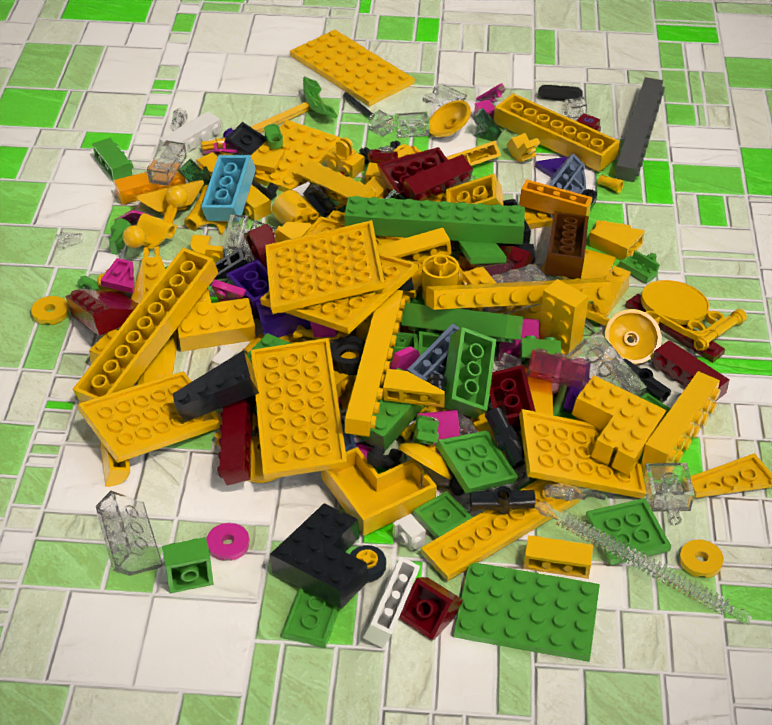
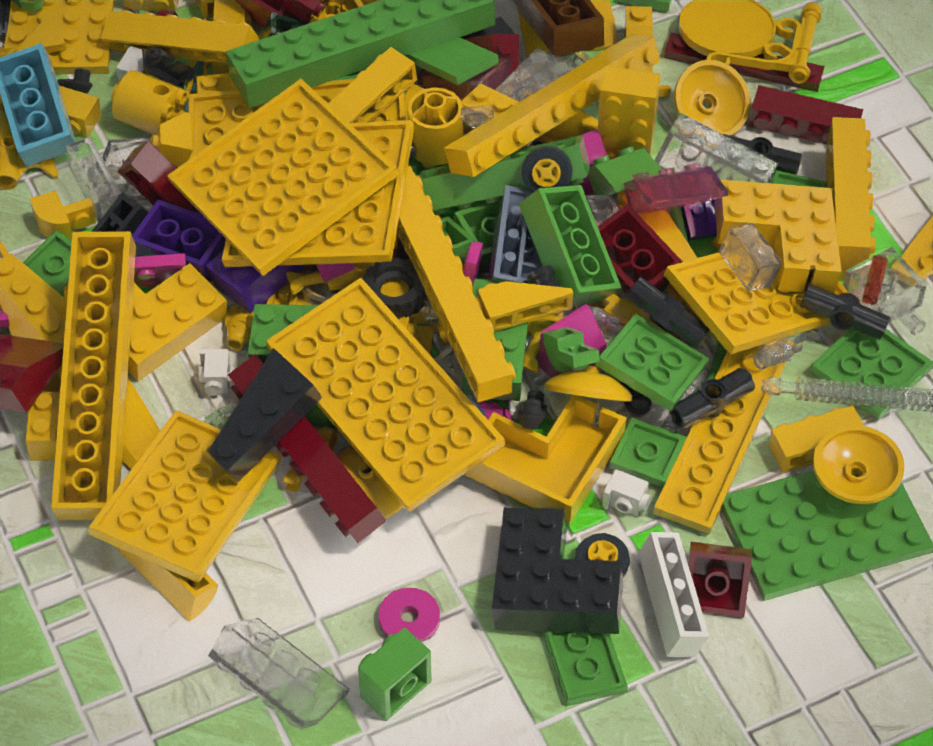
camera: 30 degrees left, 10 degrees up
none -> clear plate [460,105,494,128]
none -> black wheel [522,145,573,193]
none -> clear brick [719,223,783,291]
none -> black piece [800,283,890,340]
none -> yellow dish [813,425,905,504]
none -> clear red axle [862,254,888,305]

